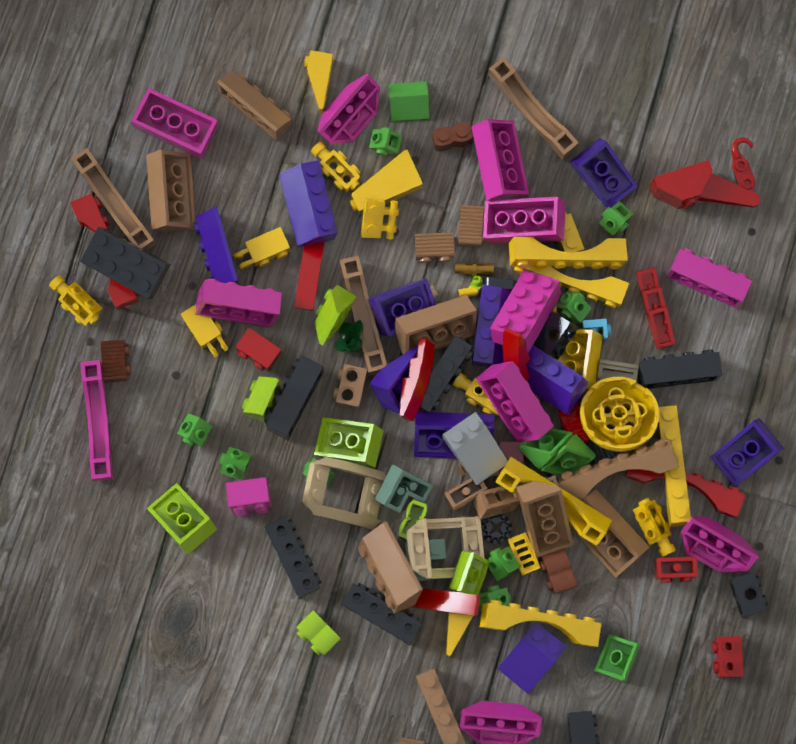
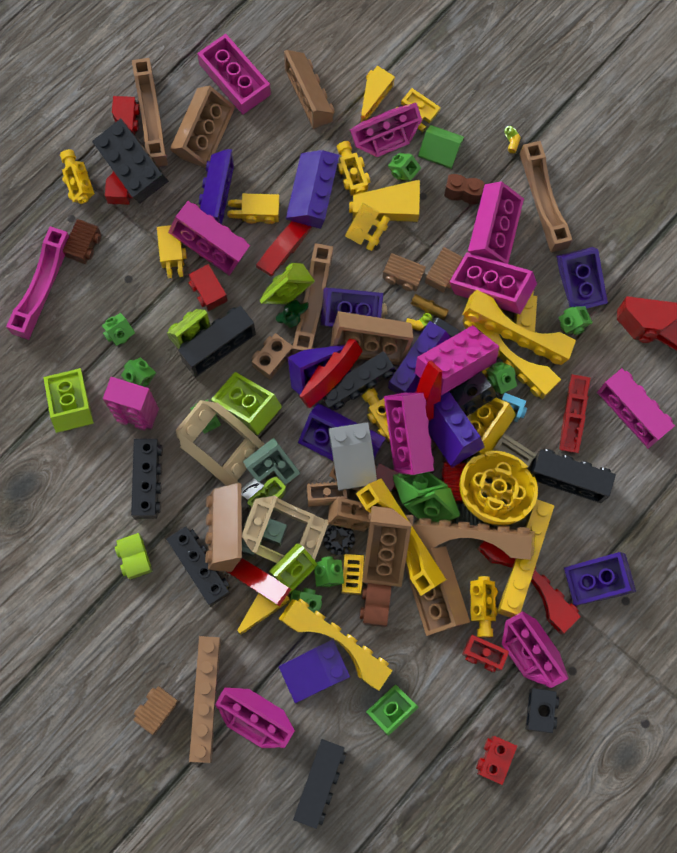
camera: 25 degrees right, 5 degrees down
none -> white sticker [241,478,264,500]
none -> yellow plate [396,88,441,133]
none -> arm [504,126,521,153]

